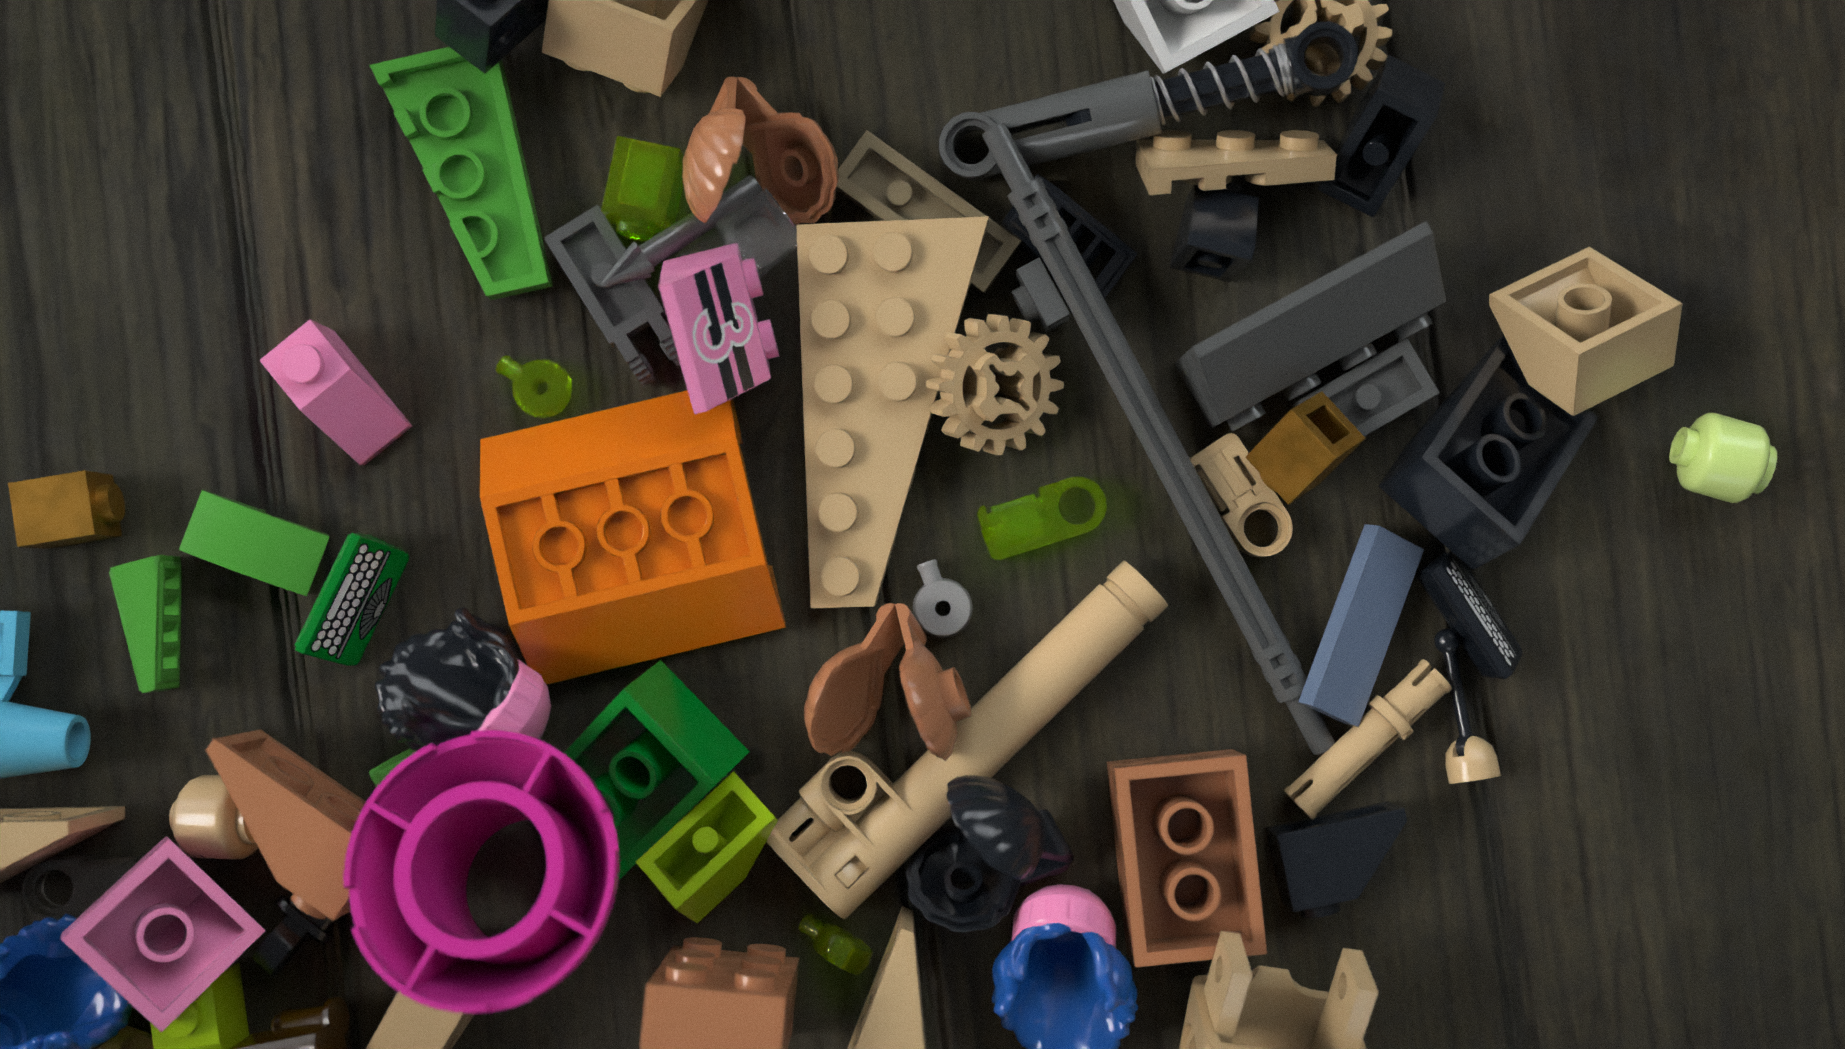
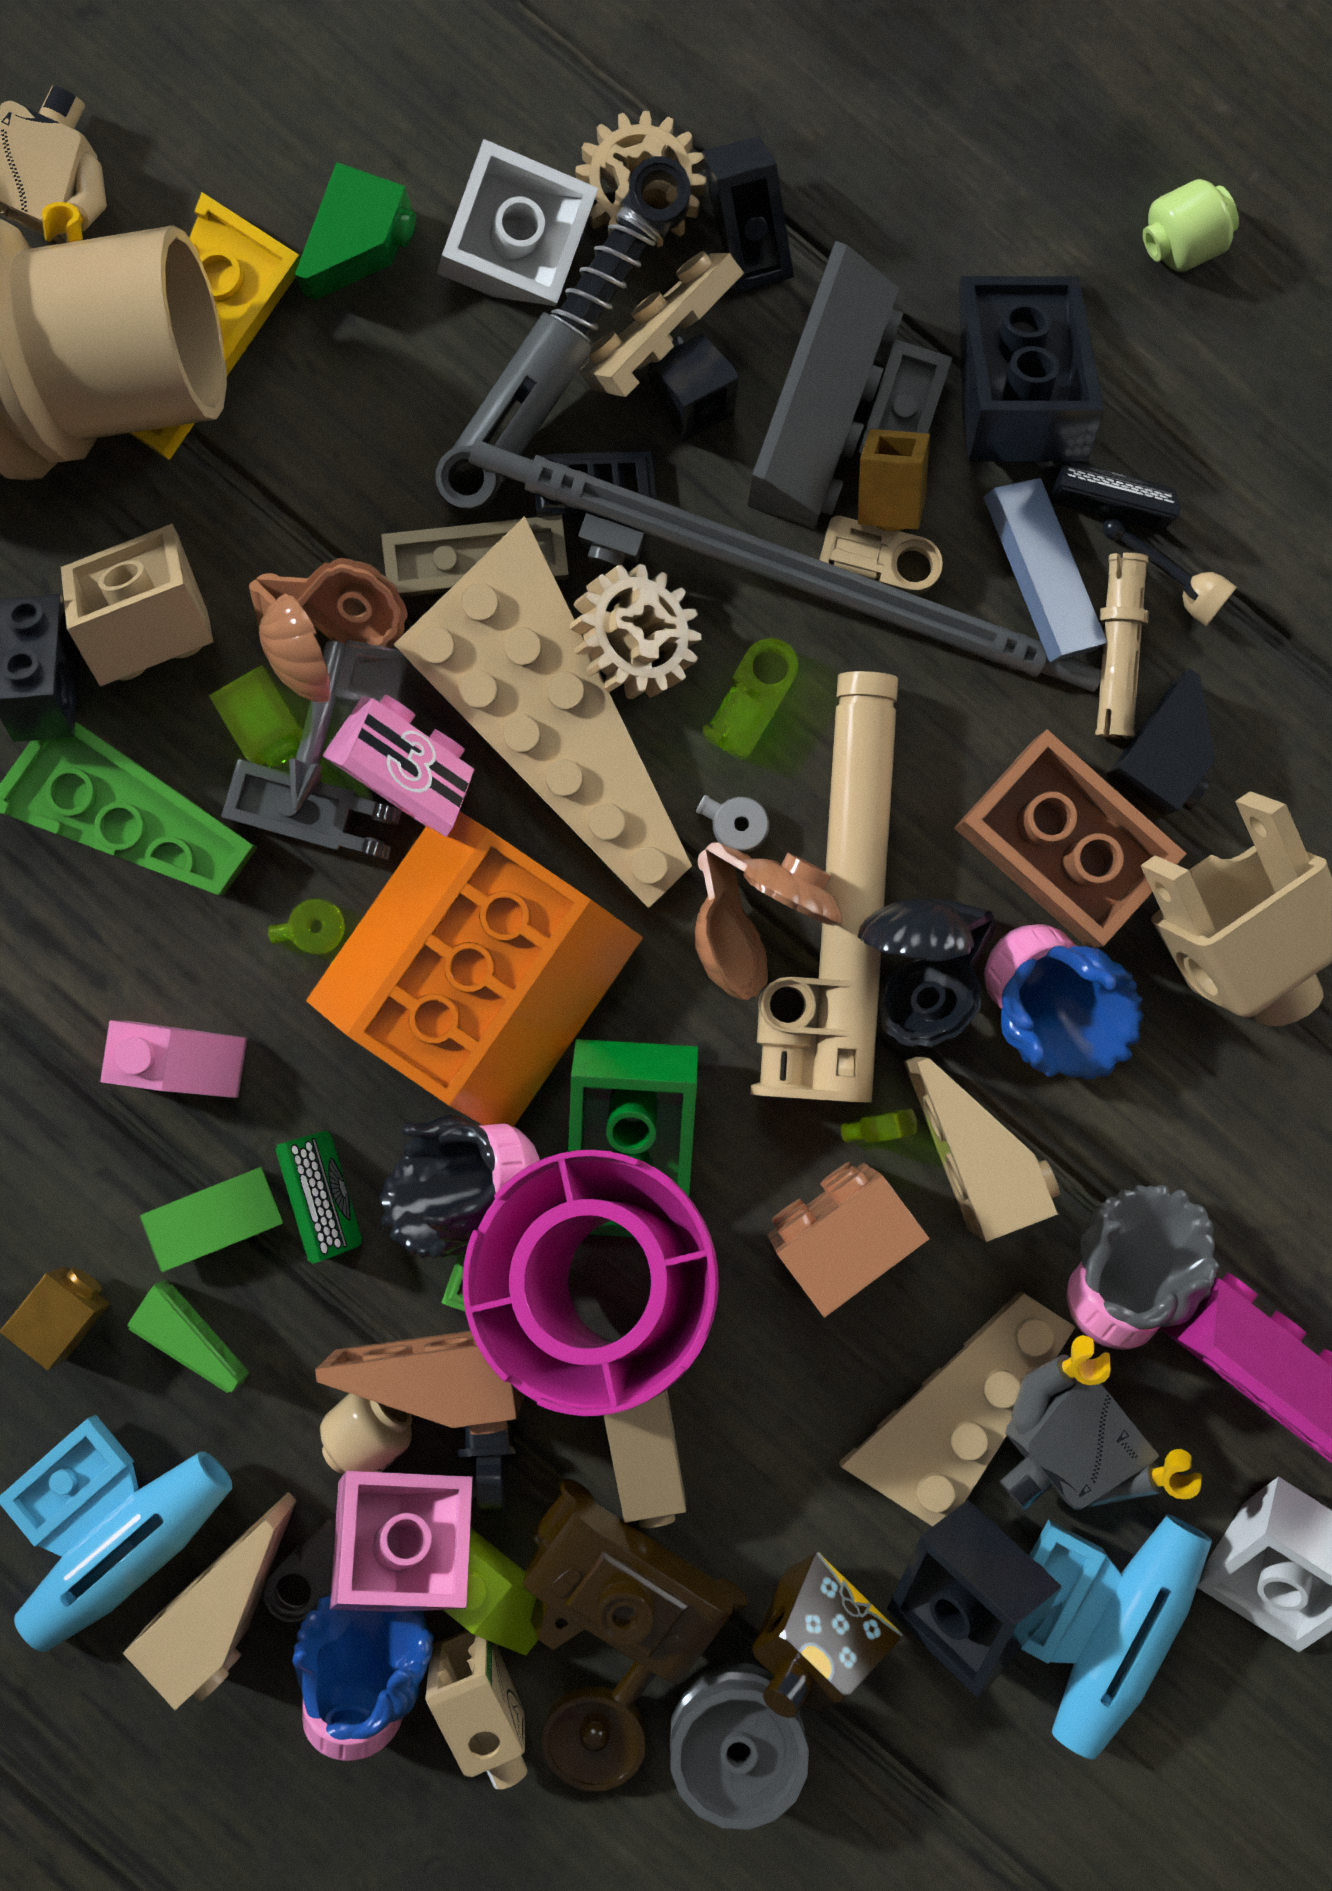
camera: 40 degrees left, 0 degrees up
lime slope [636,771,778,923] -> none
tan slope [1489,247,1682,416] -> none

